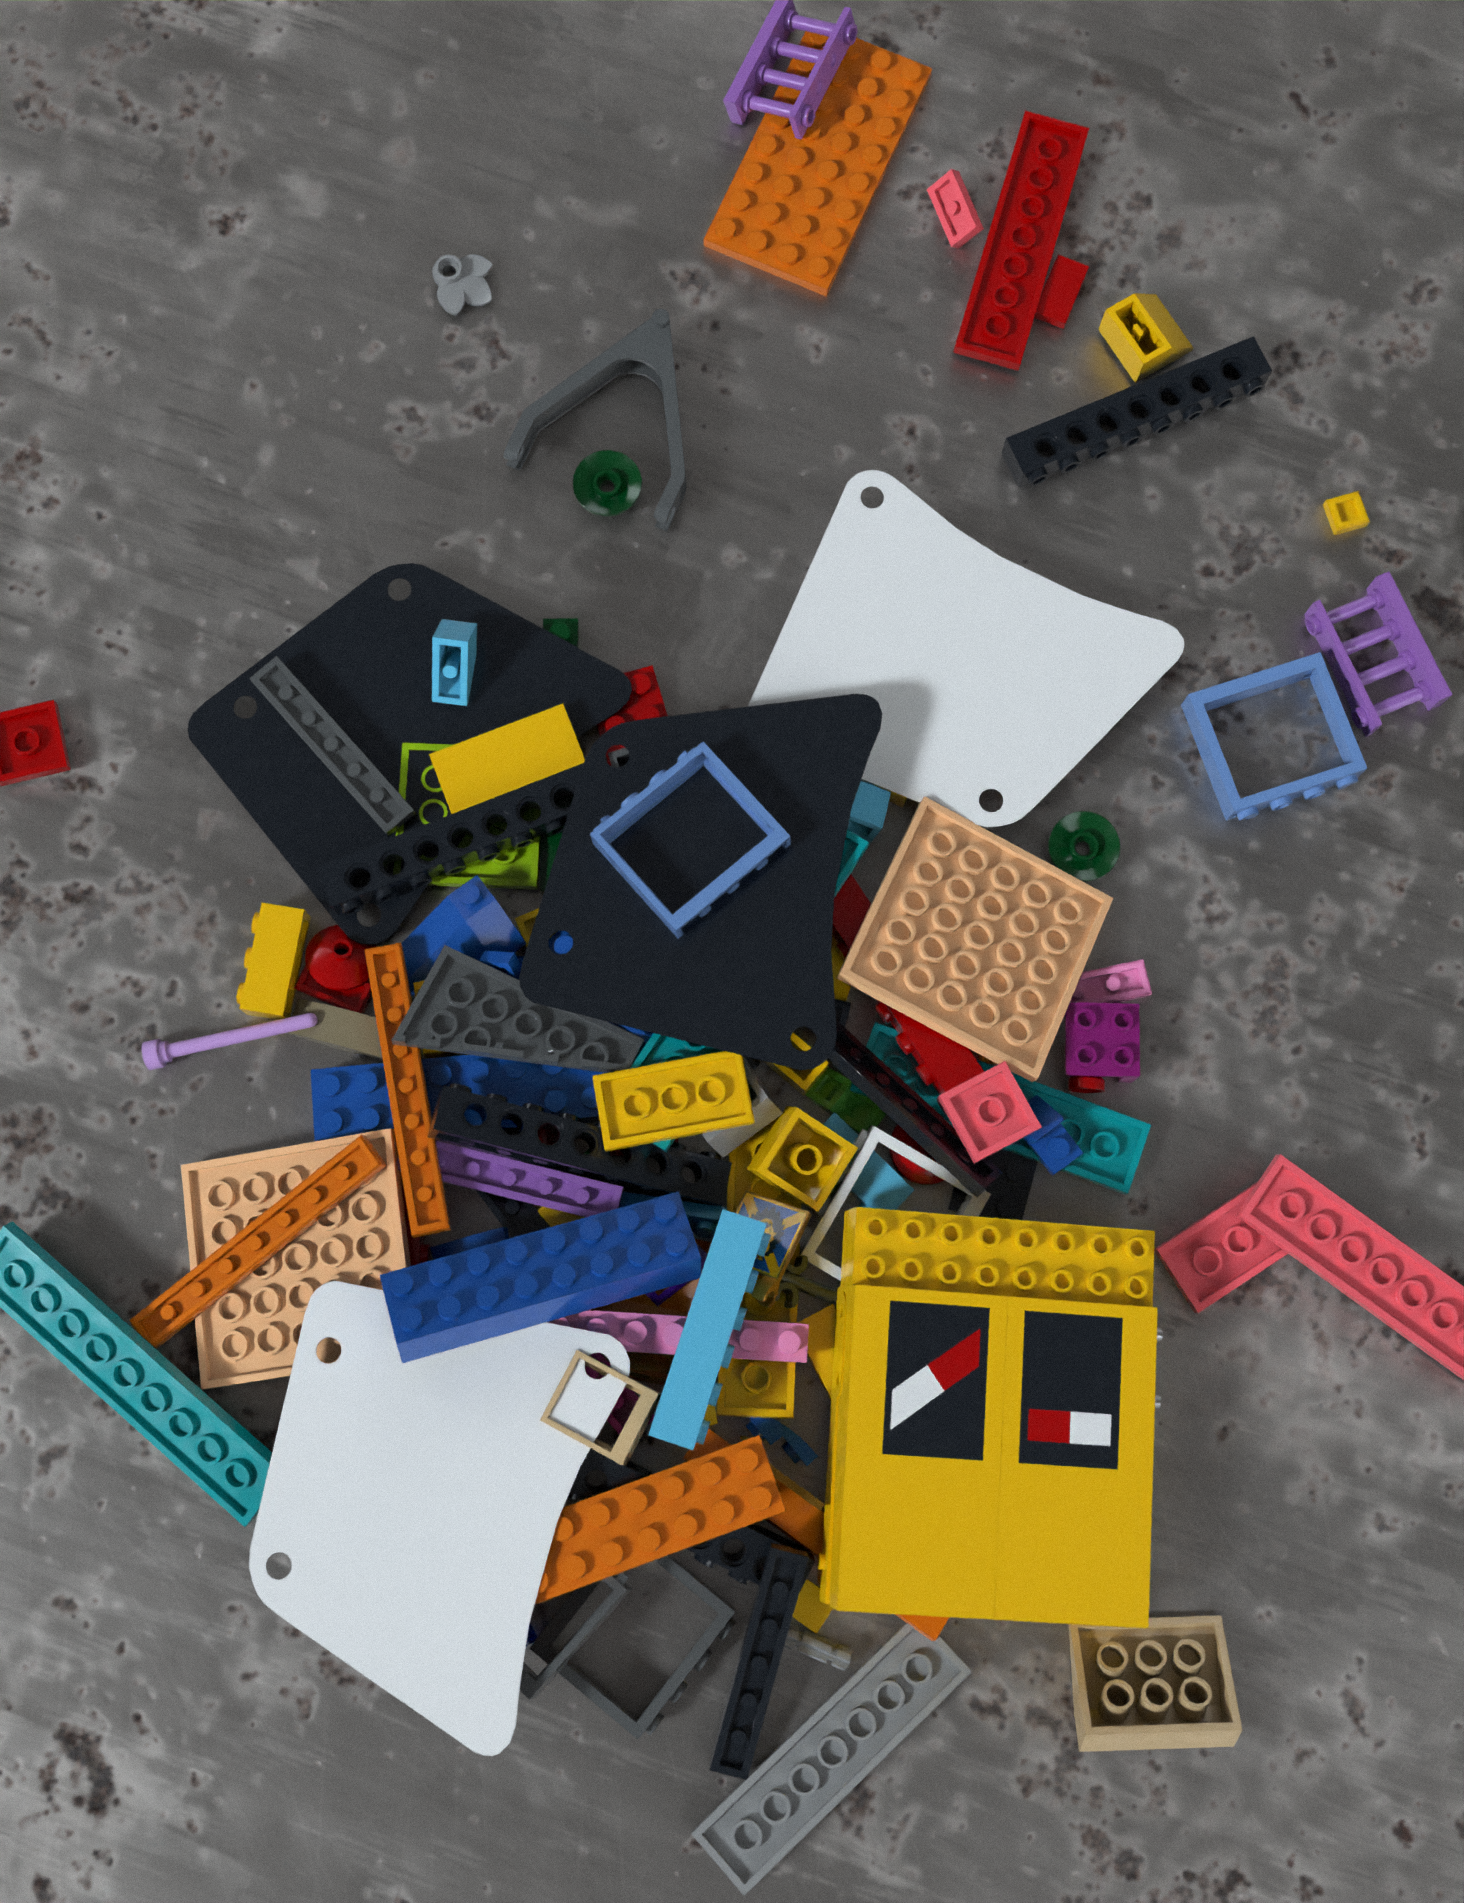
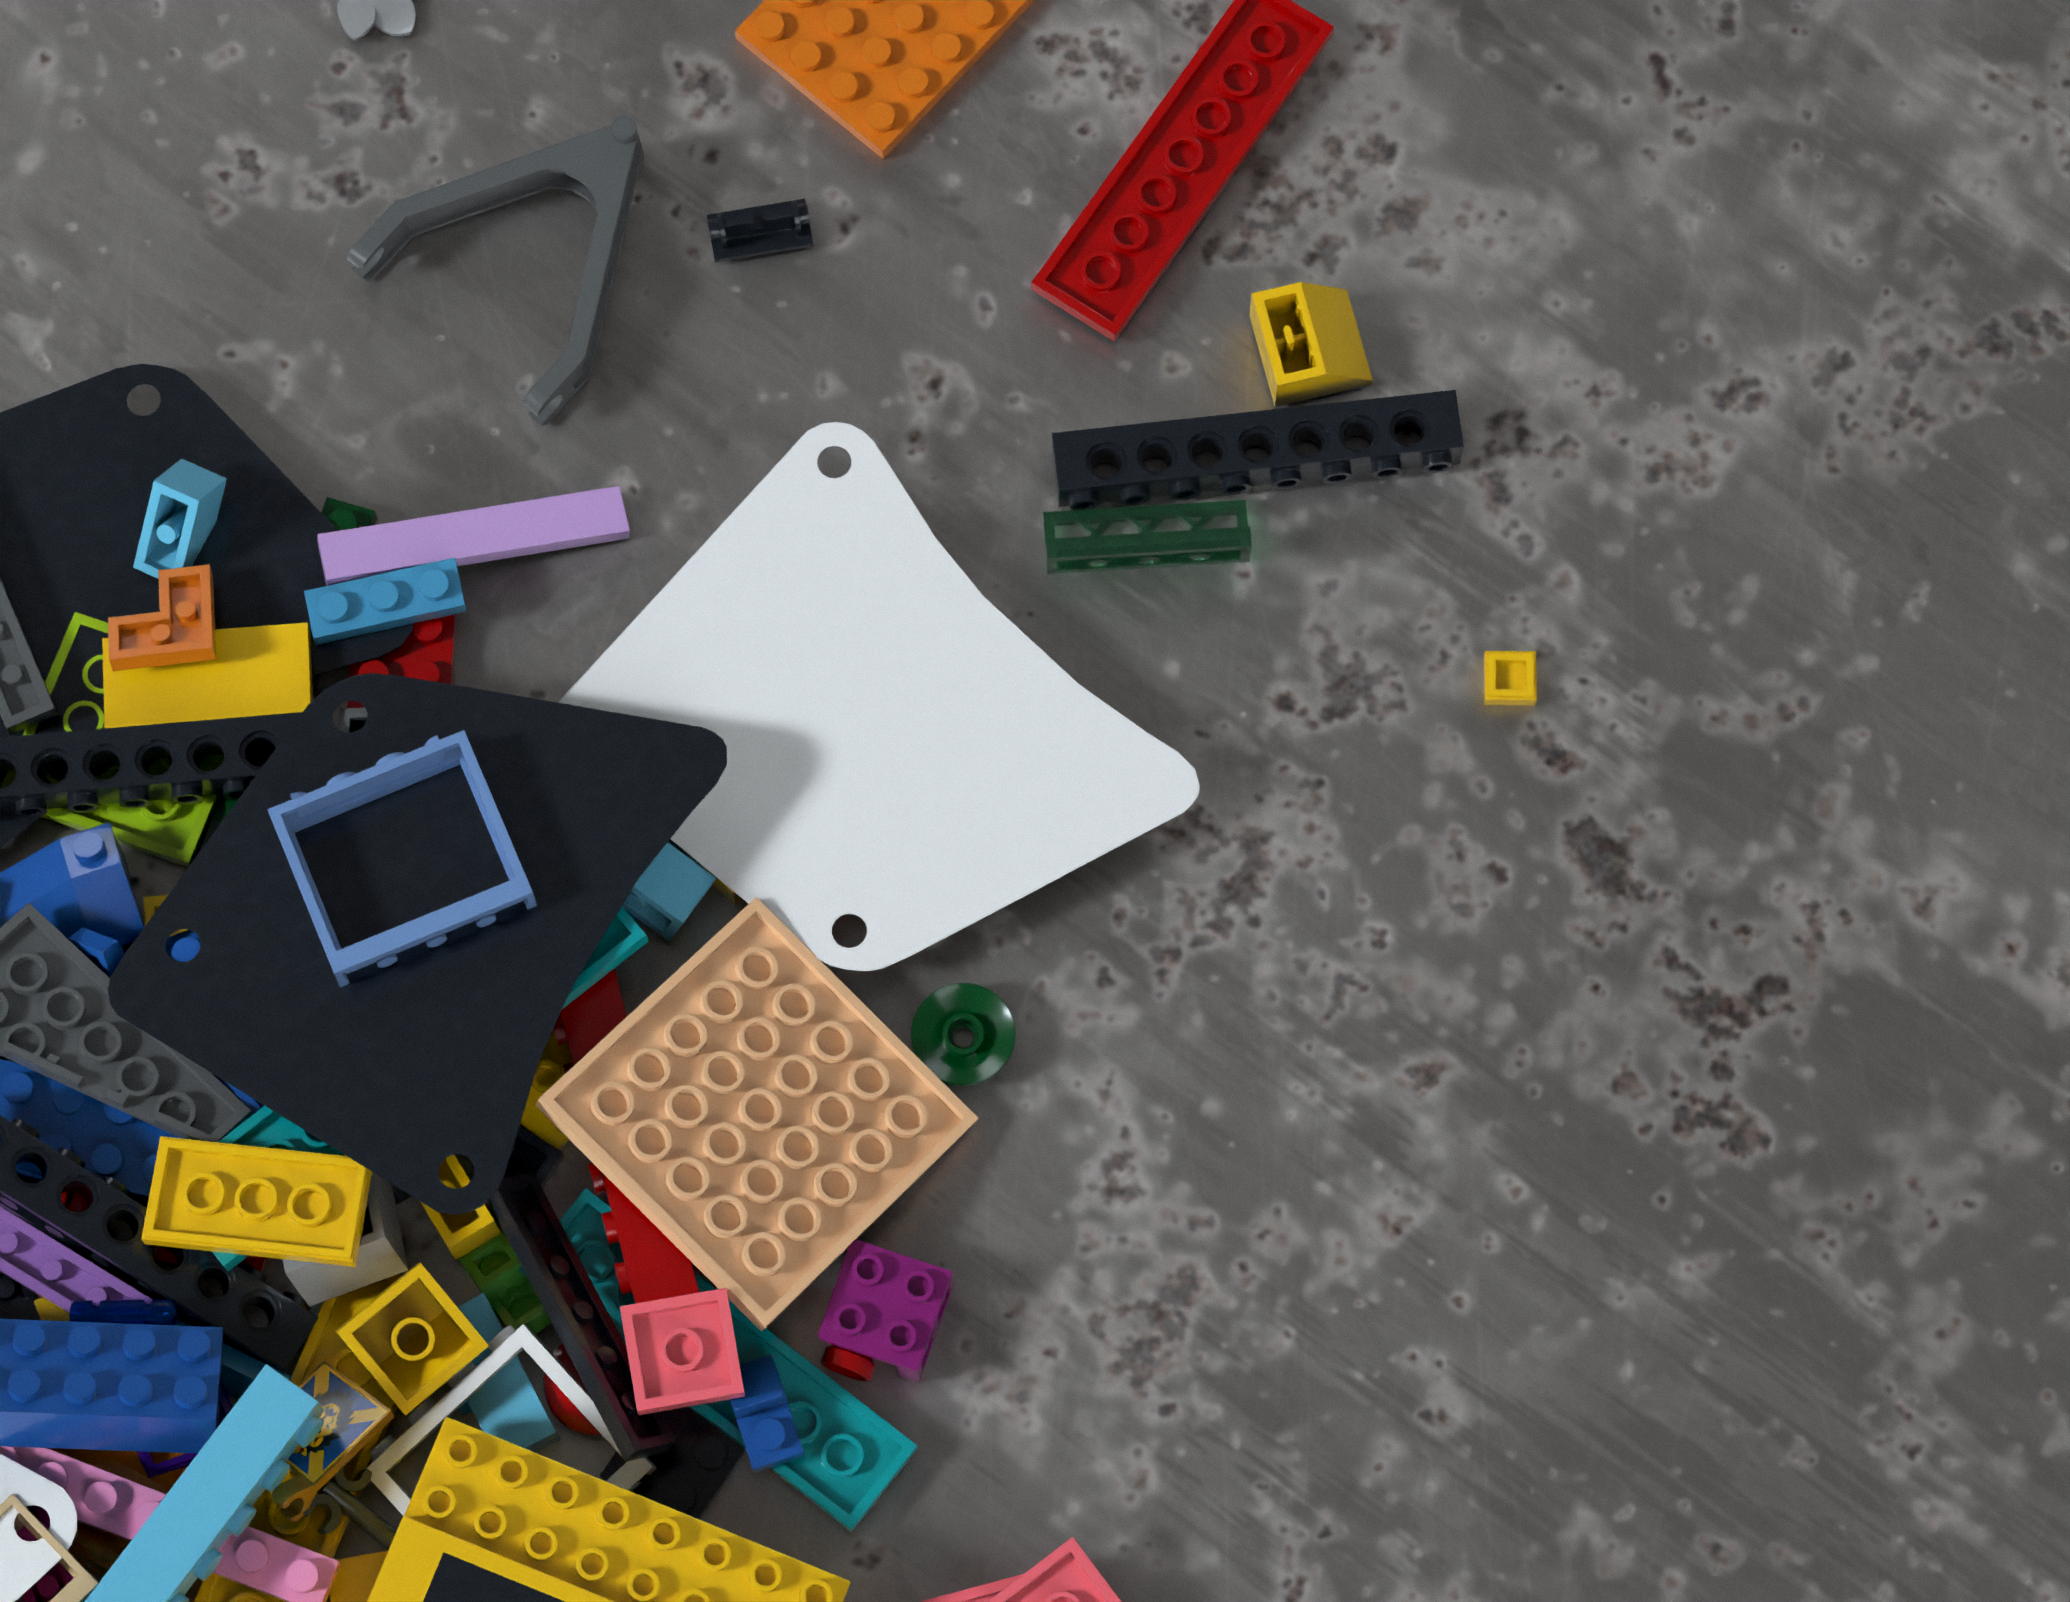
camera: 20 degrees right, 5 degrees down
dark green dish [572,450,642,516] -> none
coral plate [927,169,984,249] -> none
red tile [1034,254,1089,329] -> none
bright pink tile [1070,959,1152,1003] -> none
medium blue window [1181,652,1368,821] -> none
medium lavender fence [1304,571,1452,737] -> none
none -> clear blue axle [69,1299,177,1326]
none -> orange plate [108,564,216,671]
none -> dark azure plate [304,558,467,645]
none -> lavender tile [317,486,630,586]
none -> black hinge [707,198,814,262]
none -> clear green fence [1043,500,1252,575]

